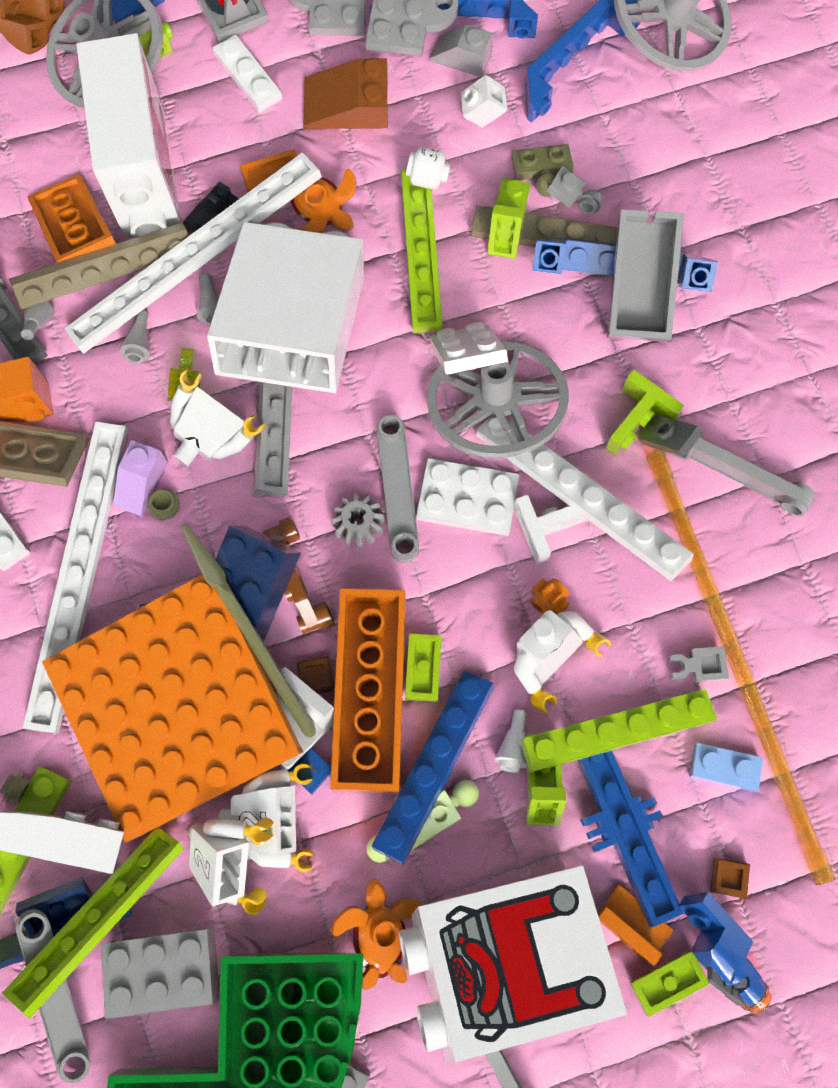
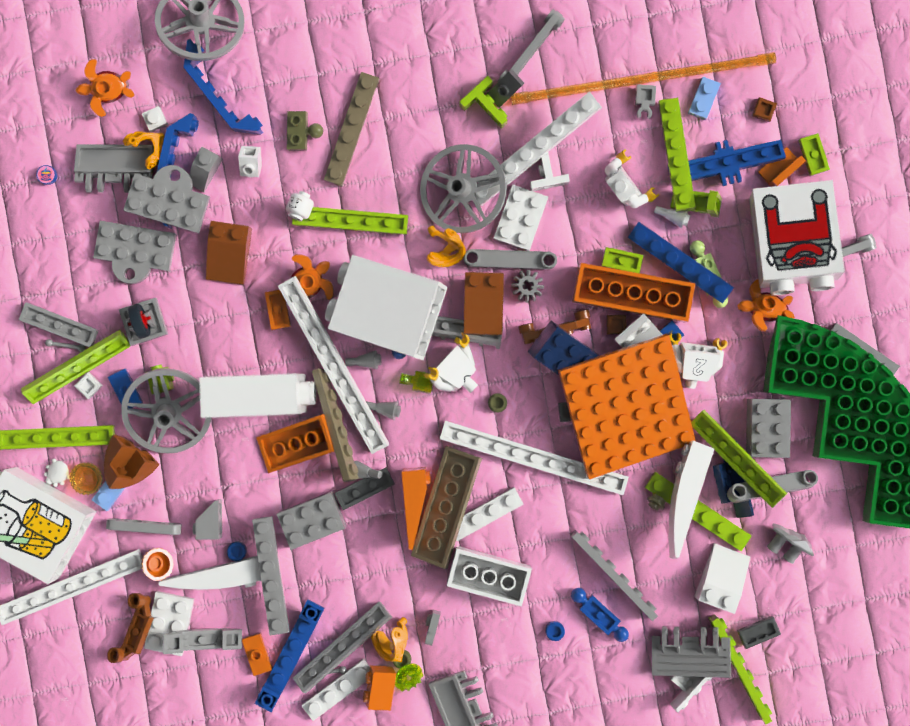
camera: 80 degrees left, 15 degrees up
lavender slope [113,440,168,518] -> none
olive piece [181,524,316,737] -> none
black plate [182,181,239,234] -> none
white torso [188,818,274,915] -> none
white plate [212,34,282,113] -> none
white plate [429,322,508,374] -> none
lime bracket [487,178,531,259] -> none
orange gear [530,578,570,615] -> none
slope [532,238,718,292] -> none
light grey plate [546,166,603,215] -> none
light grey piece [607,209,684,342] -> none
blue plate [678,892,772,1014] -> none
none -> light orange helmet [426,226,466,267]
none -> dark orange slope [464,272,504,335]

